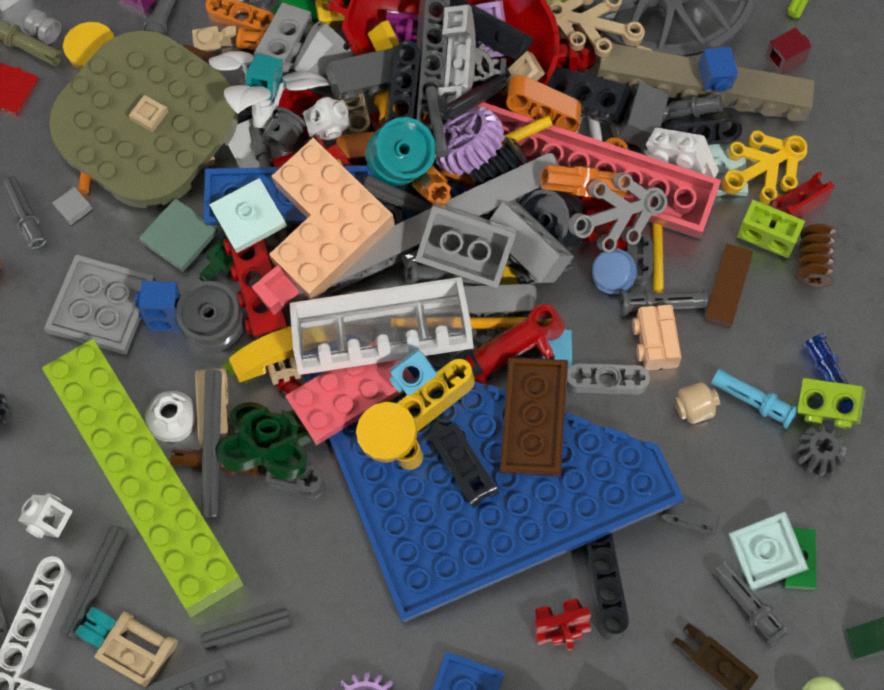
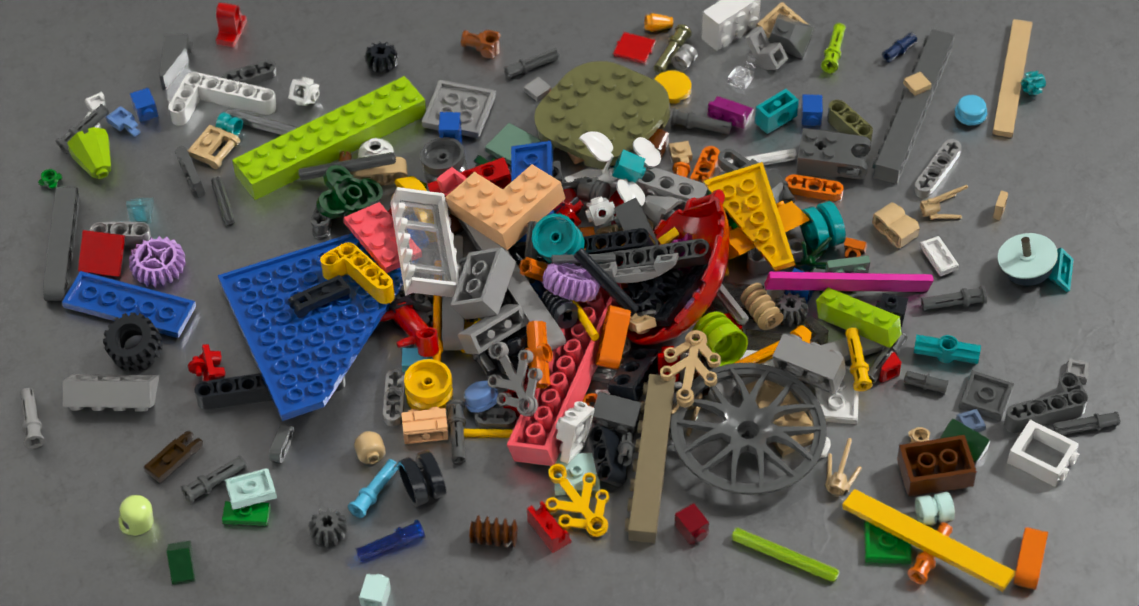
camera: 90 degrees right, 15 degrees down
tan tile [129,95,168,132] -> none
light aqua plate [209,178,287,253] -> none
yellow tile [356,402,417,463] -> none
medium azure brick [389,348,437,396] -> none
reddish brown tile [500,358,568,477] -> none
blue brick [698,47,738,92] -> none
reddish brown tile [704,243,753,328] -> none
lime brick [737,200,805,259] -> none
lime brick [797,378,866,429] -> none
none -> black wheel [398,449,447,507]
none -> yellow wheel [404,359,453,411]

